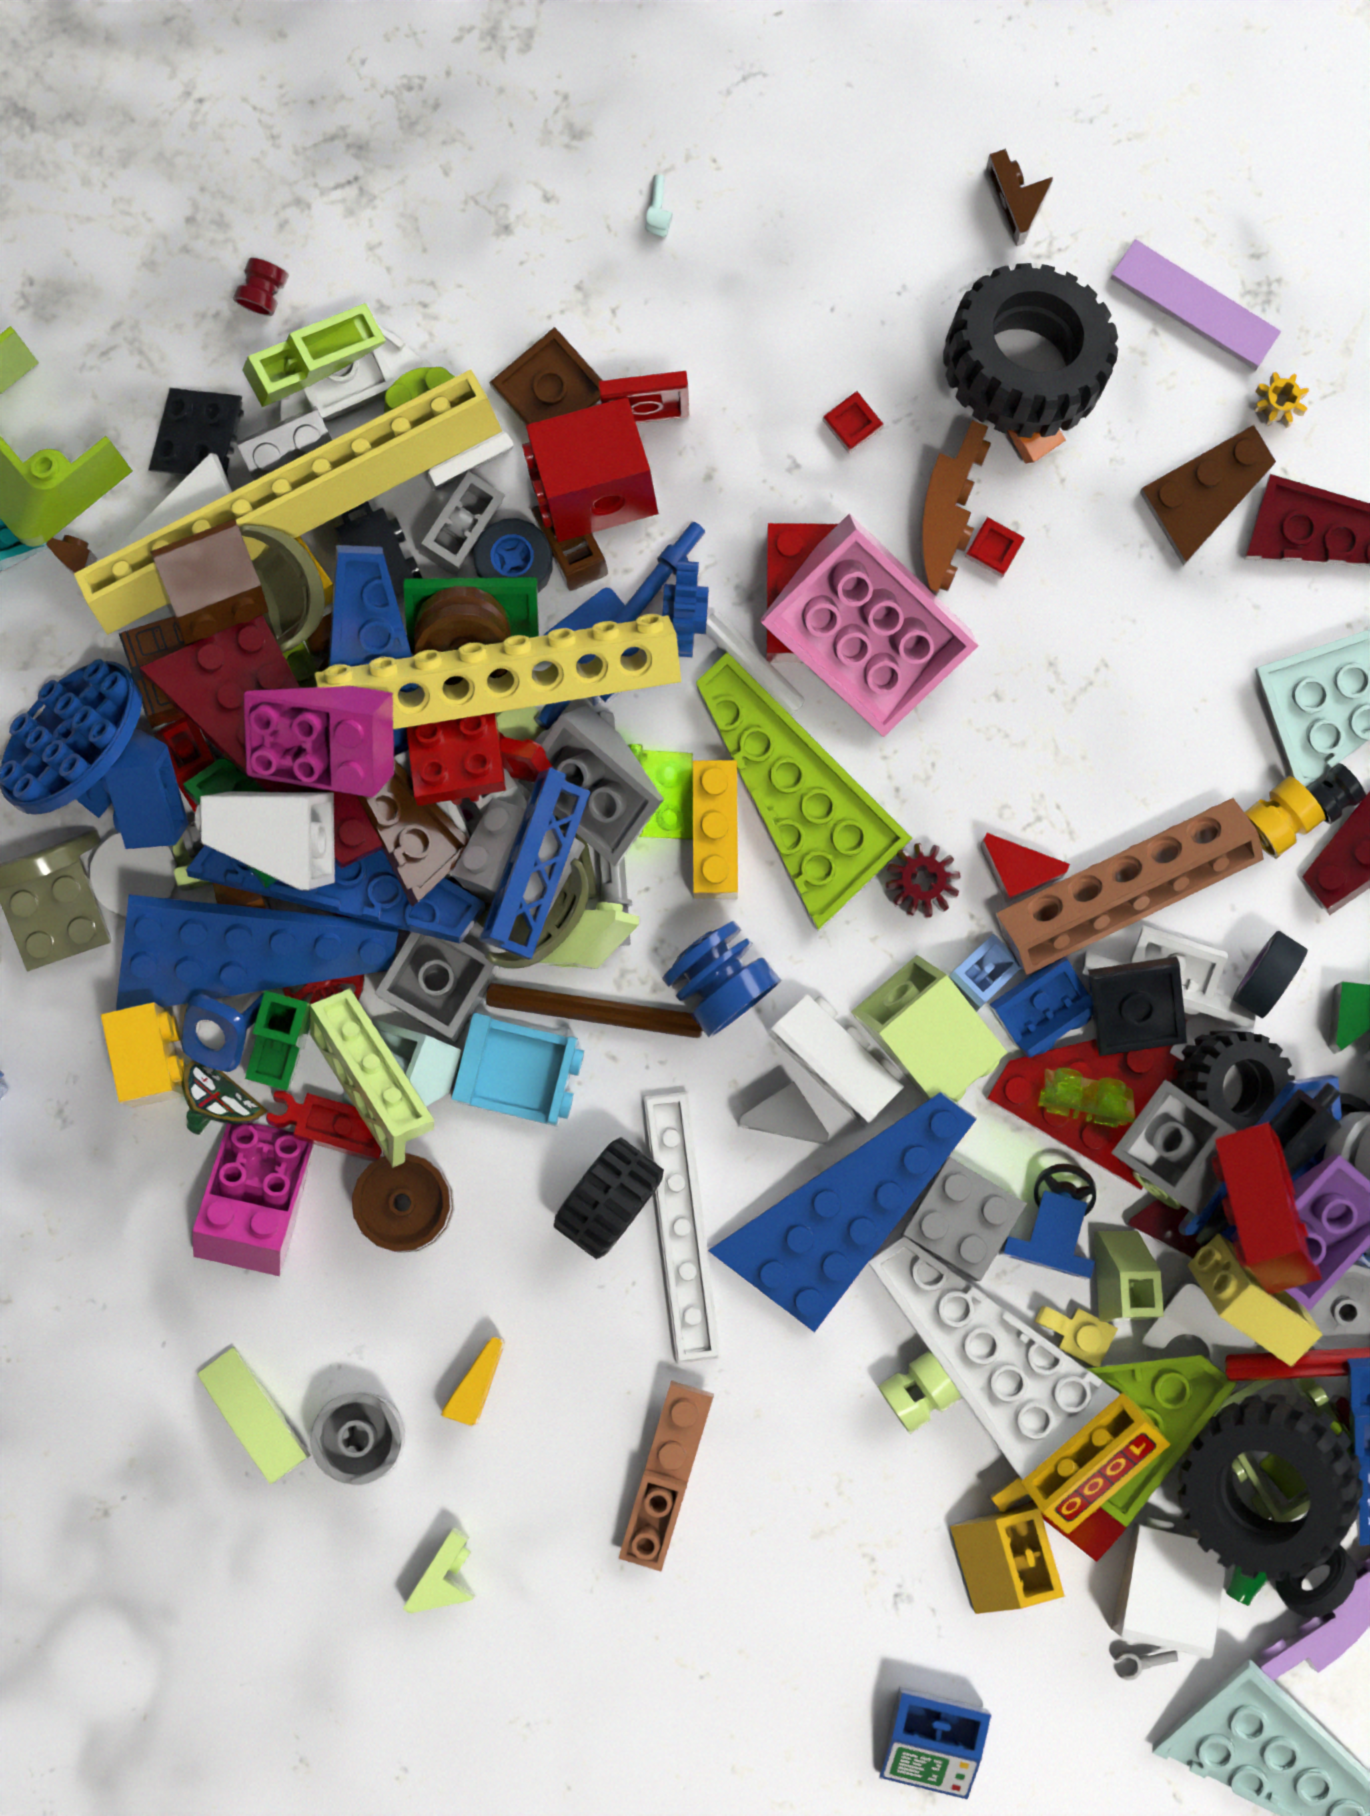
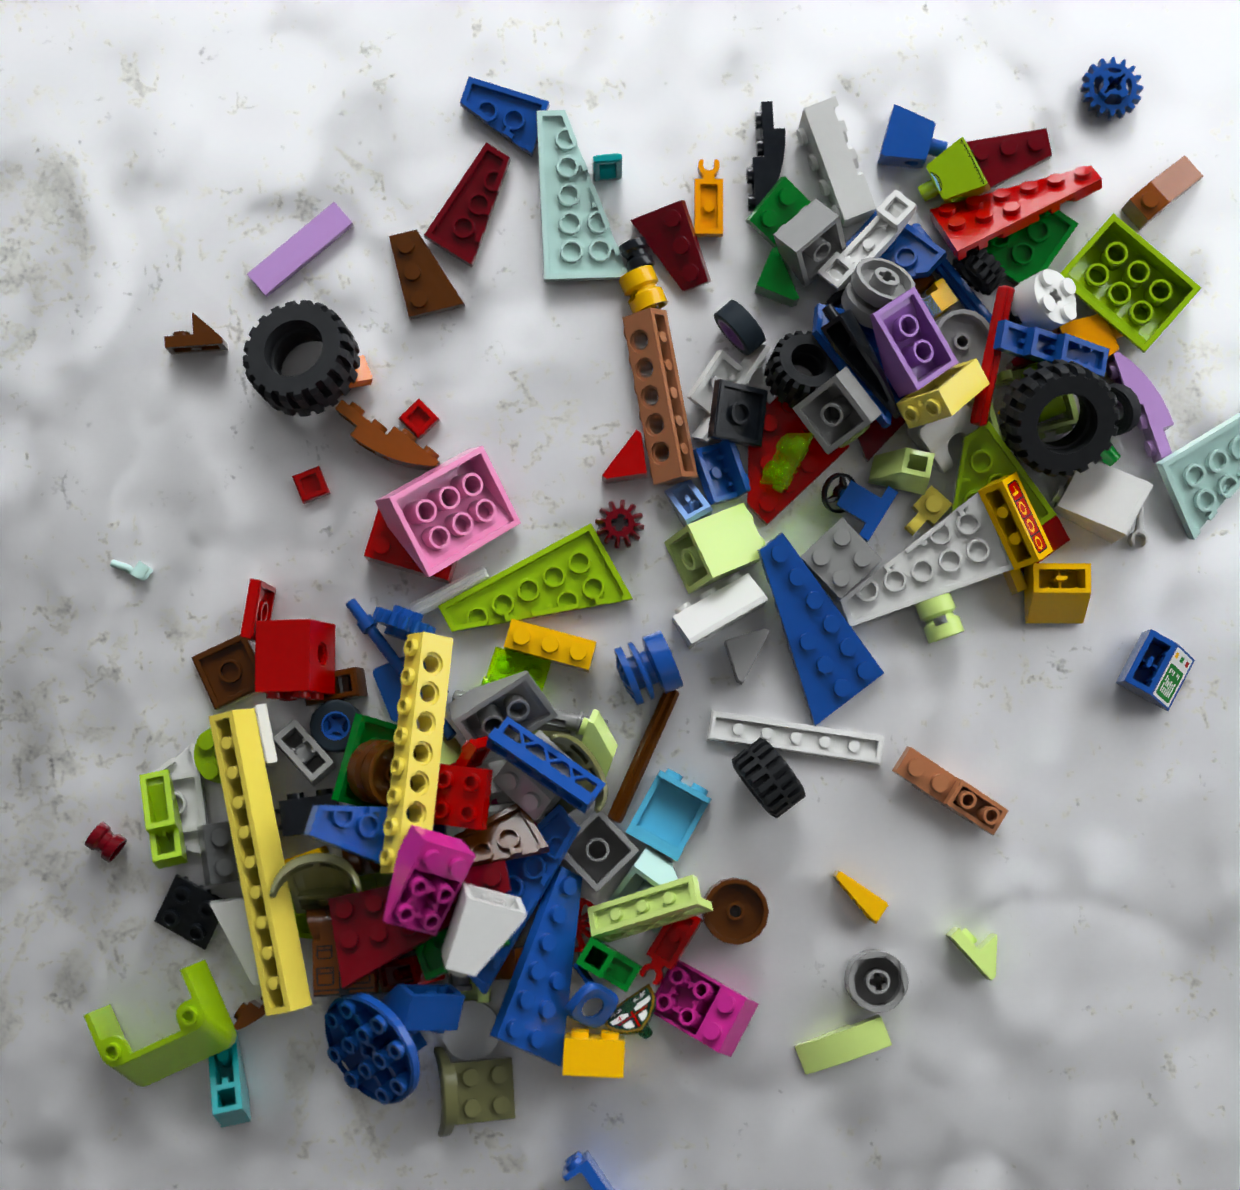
camera: 80 degrees left, 0 degrees up
reddish brown slope [150,519,269,645] -> none
red wedge [1212,1122,1322,1295] -> none
yellow gear [1253,372,1309,428] -> none

